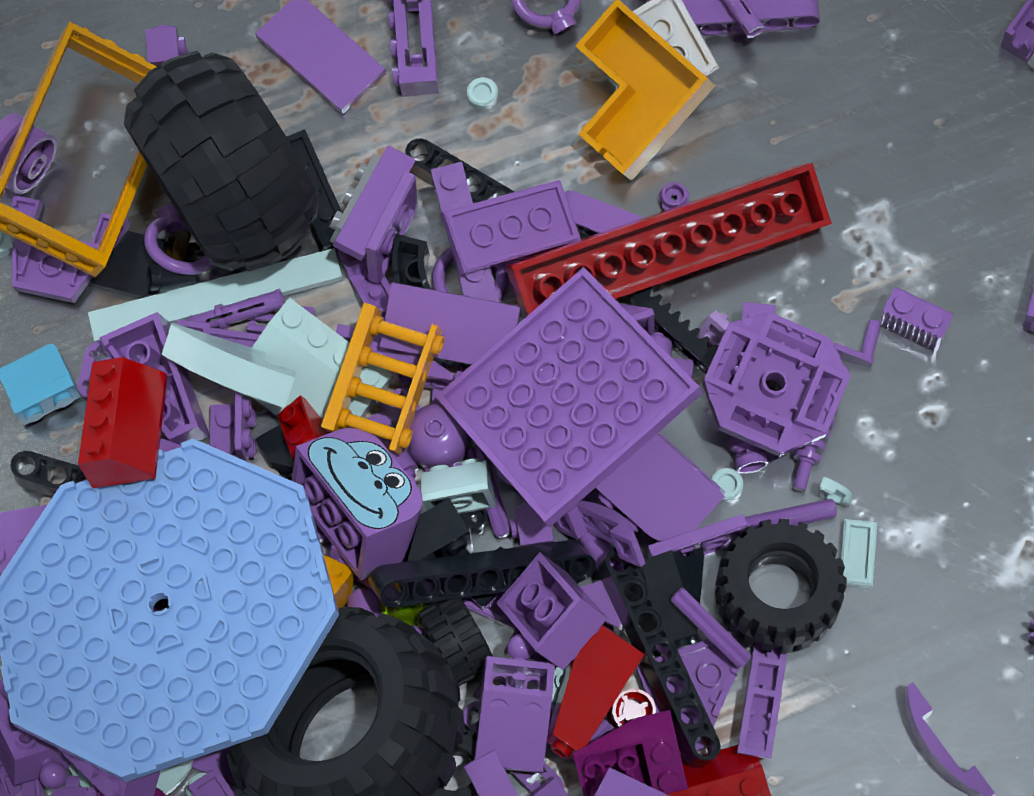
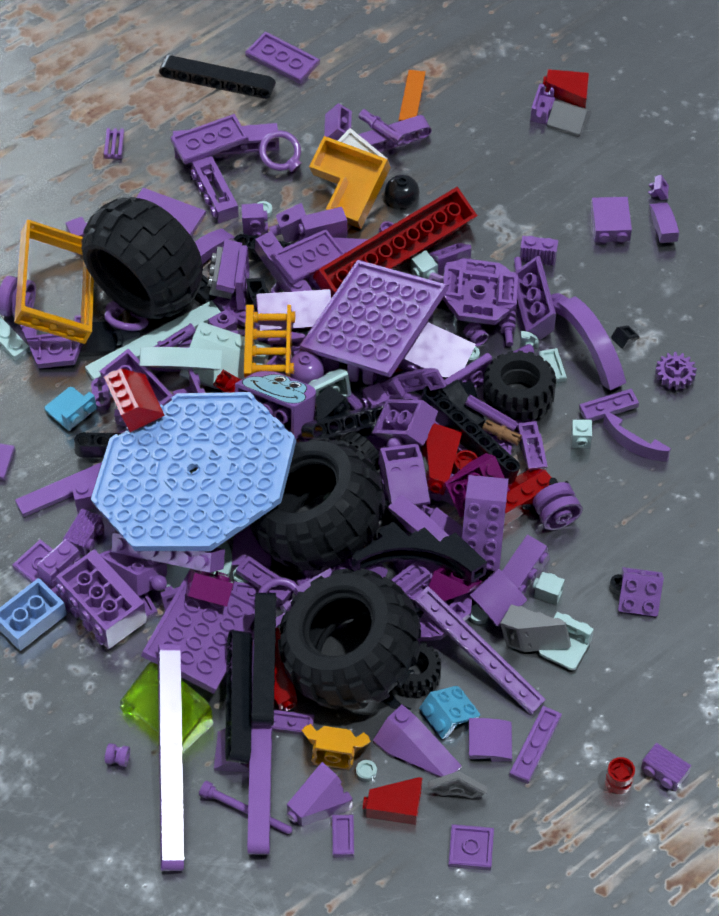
camera: 25 degrees left, 15 degrees down
none -> medium lavender slope [195,229,235,264]
none -> medium lavender brick [208,309,238,331]
none -> medium lavender brick [241,203,268,237]
none -> medium lavender torso [268,203,306,242]
none -> medium lavender brick [298,207,347,241]
none -> black cylinder [384,174,420,210]
none -> light aqua brick [411,250,438,279]
none -> medium lavender slope [429,243,471,275]
none -> medium nougat pin [482,419,522,446]
none -> medium lavender slope [514,256,556,340]
none -> medium lavender arch [551,293,626,390]
none -> light aqua brick [571,420,592,449]
none -> medium lavender plate [579,388,639,421]
none -> black slope [611,325,640,349]

